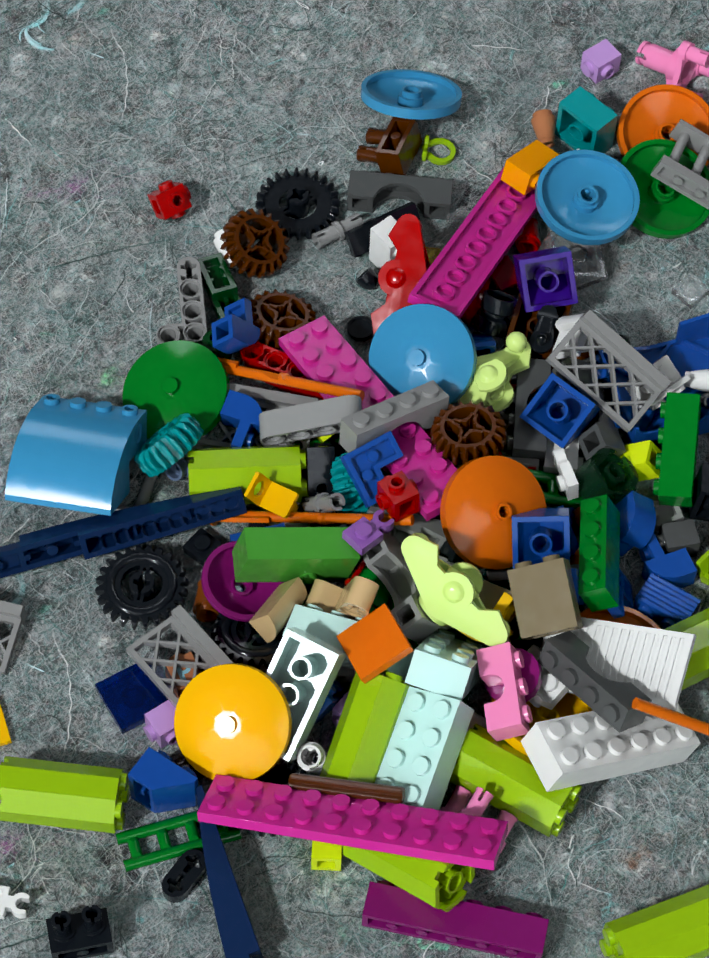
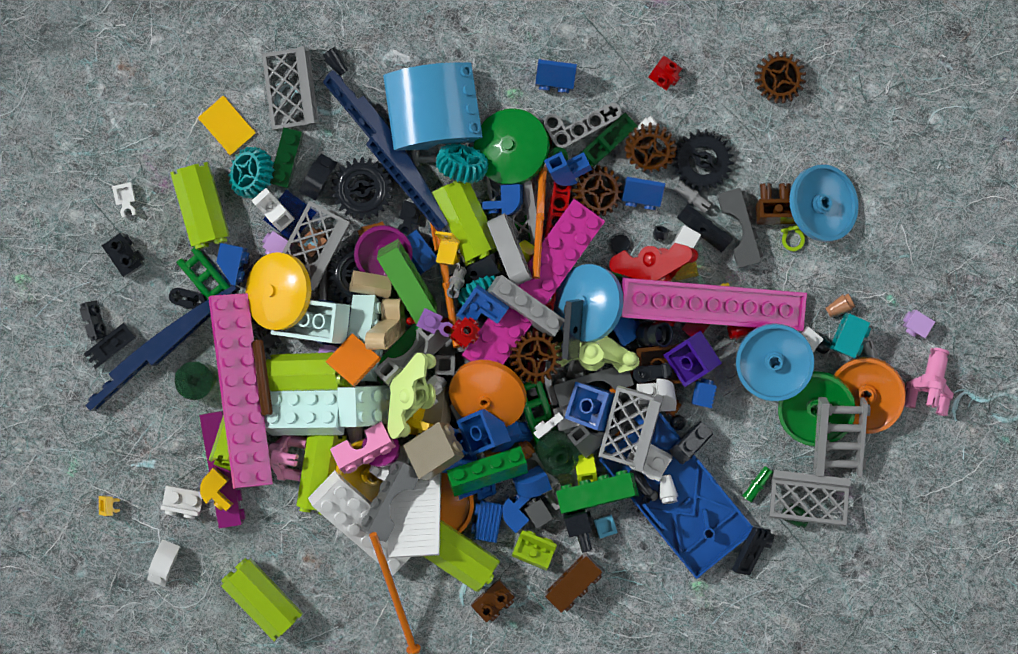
camera: 70 degrees right, 30 degrees up
white cone [297,742,326,772] -> none
light orange brick [501,140,560,196] -> none
none -> clear green brick [175,361,216,400]
none -> yellow brick [200,467,233,511]
none -> teal gear [228,147,275,199]
none -> white brick [252,188,295,232]
none -> dark green brick [270,127,304,189]
none -> black brick [299,153,338,201]
none -> blue slope [535,59,577,93]
none -> black tile [561,299,583,360]
none -> blue slope [622,177,665,210]
none -> black brick [669,421,713,464]
none -> blue brick [691,378,717,408]
none -> reddish brown gear [754,51,806,104]

